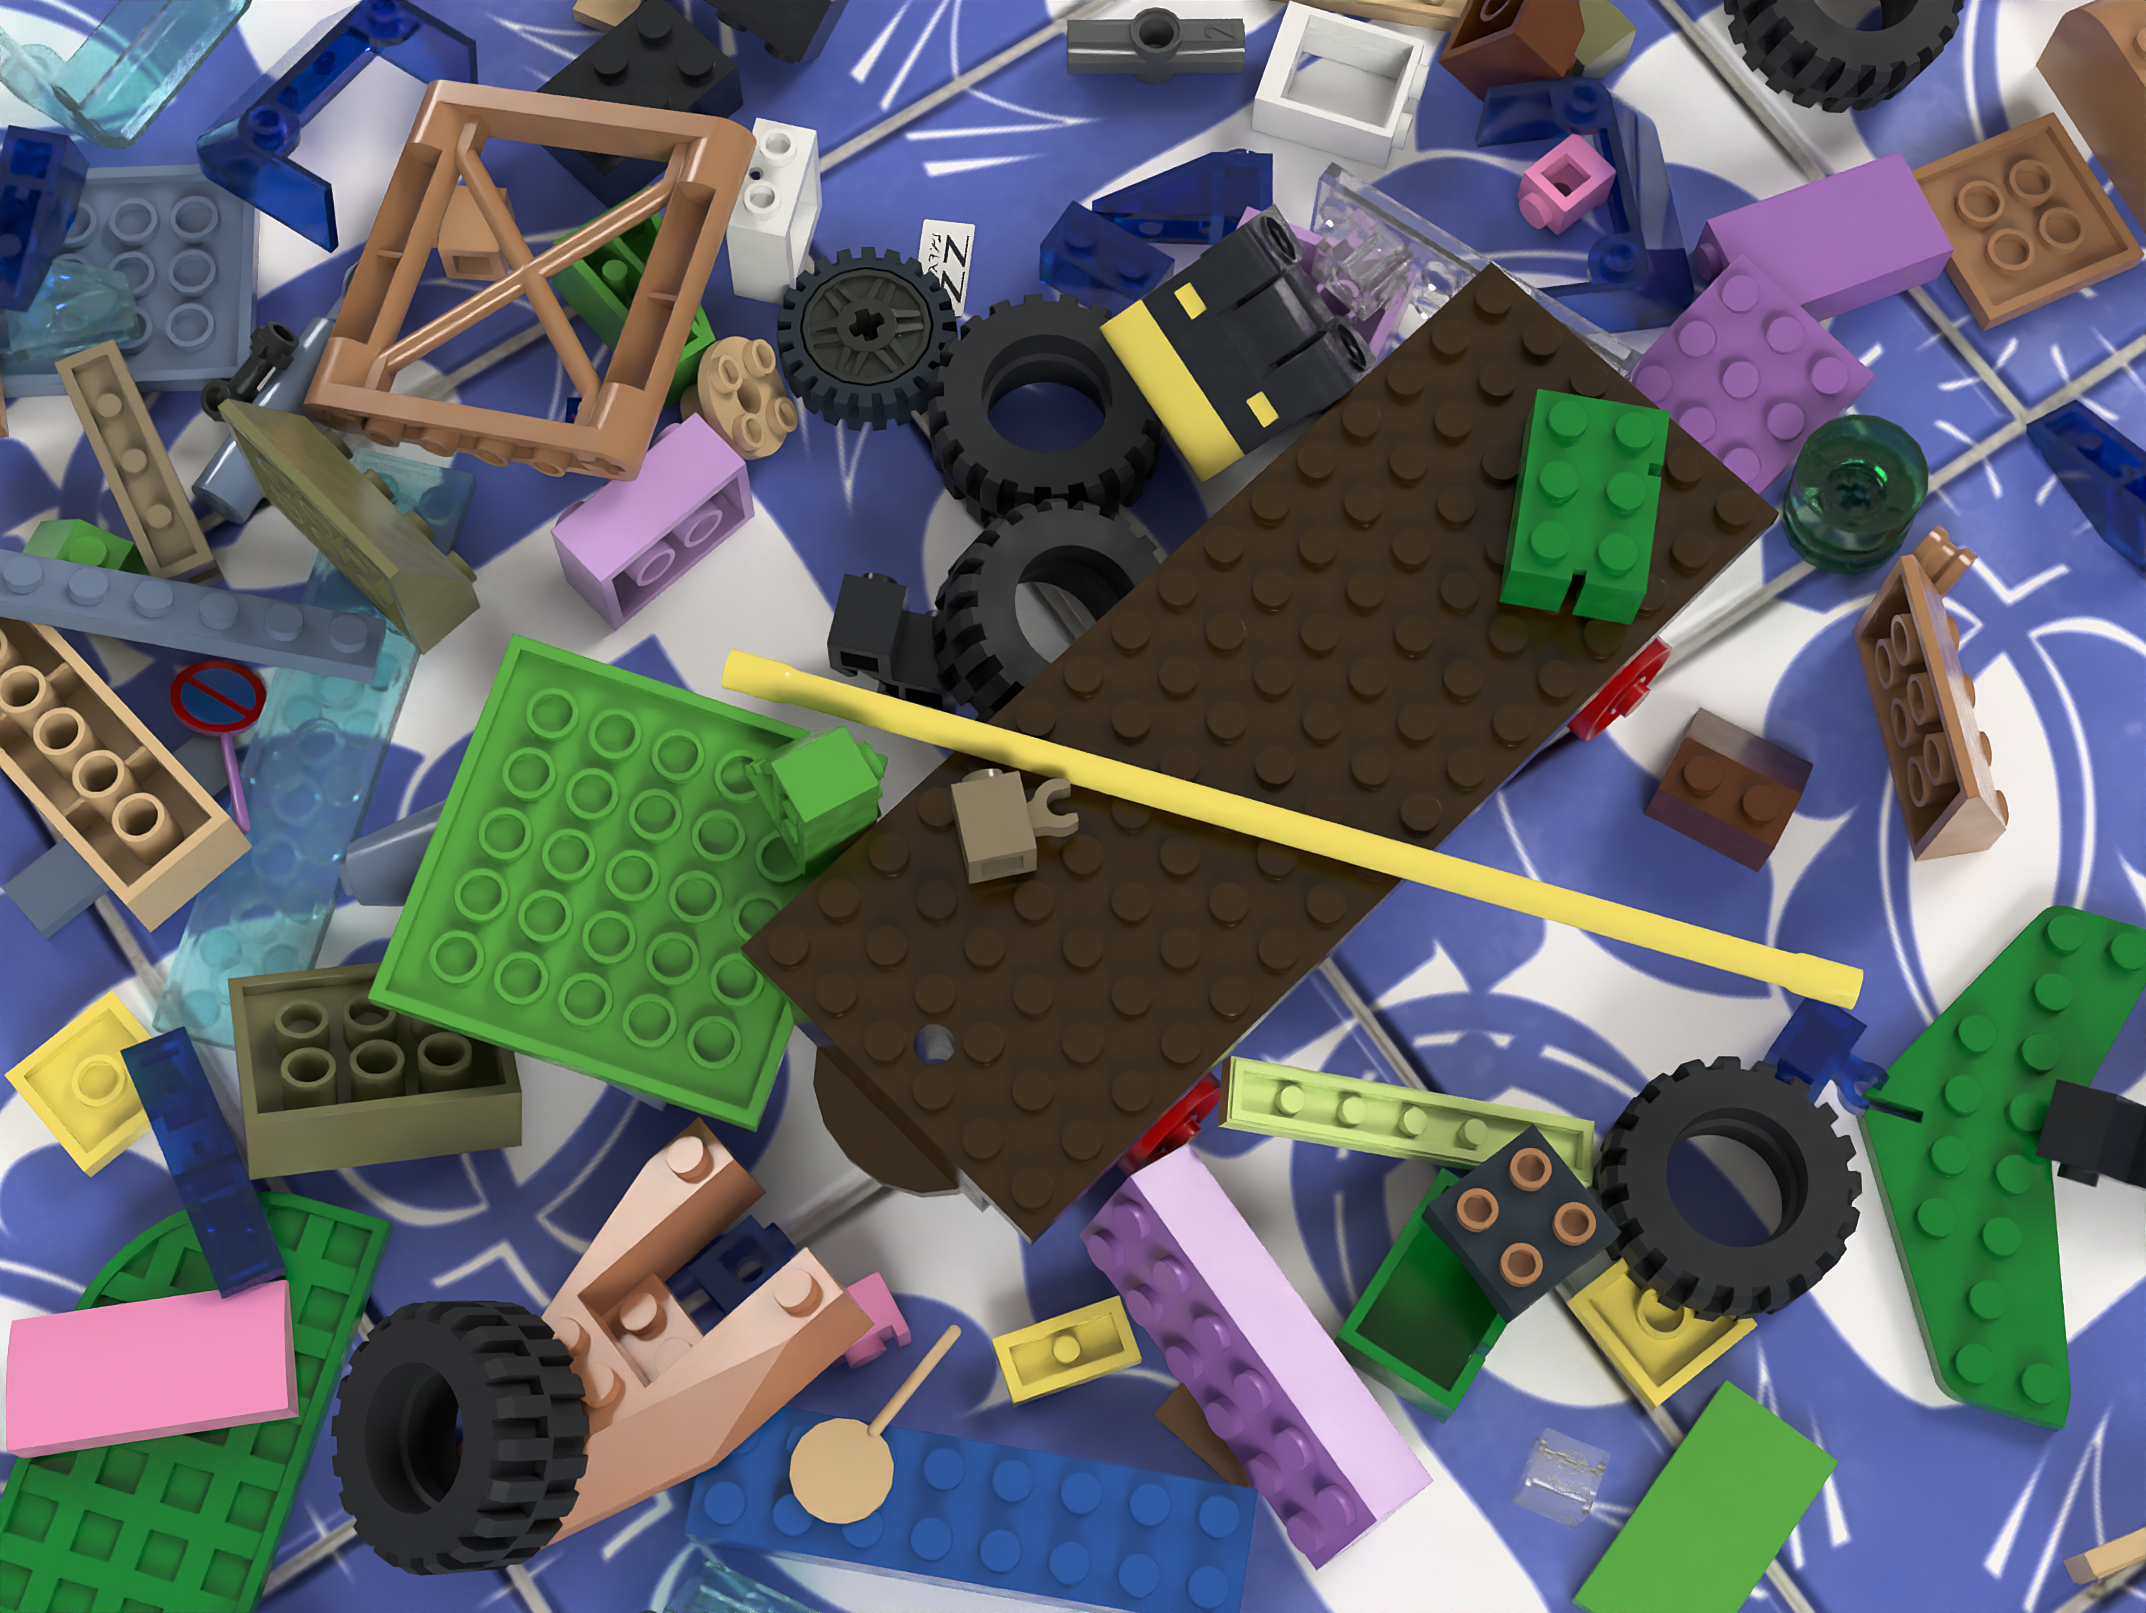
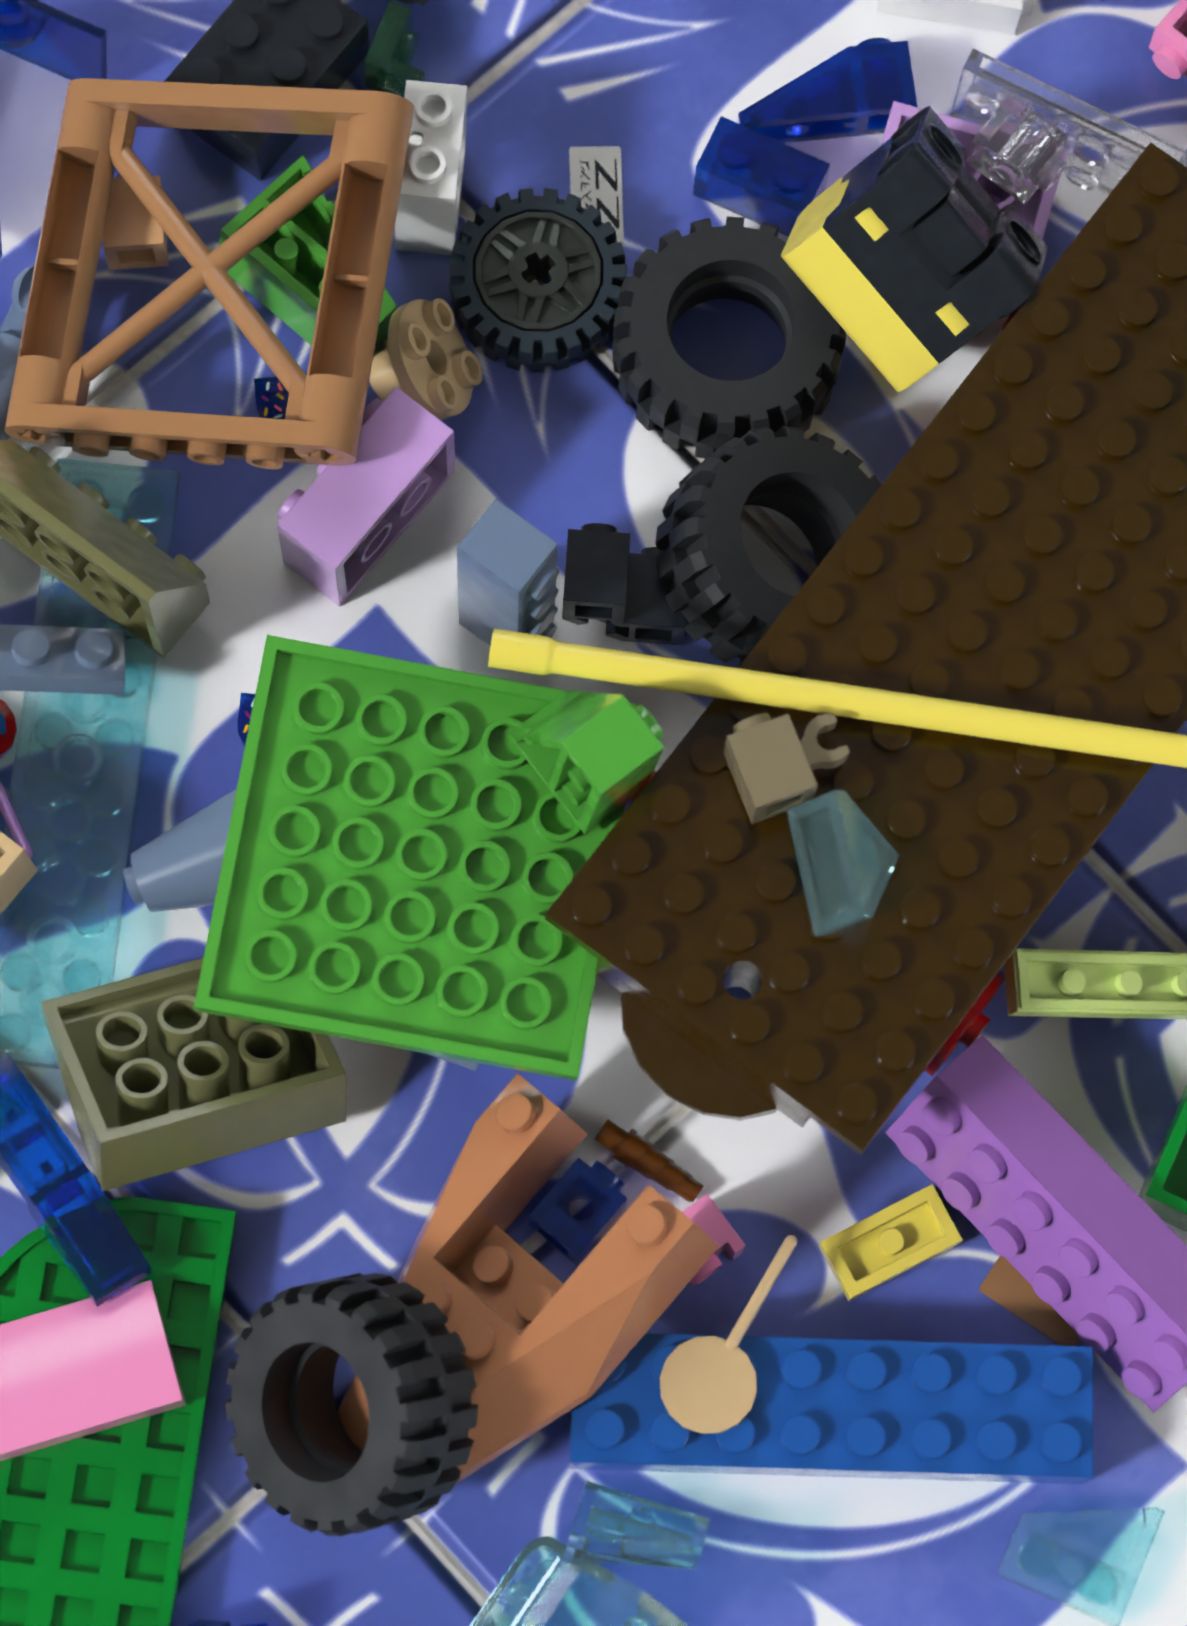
camera: 10 degrees left, 5 degrees up
none -> clear green bracket [364,0,425,97]
none -> sand blue brick [457,499,560,646]
none -> reddish brown animal [594,1119,704,1203]
none -> clear light blue slope [787,790,899,936]

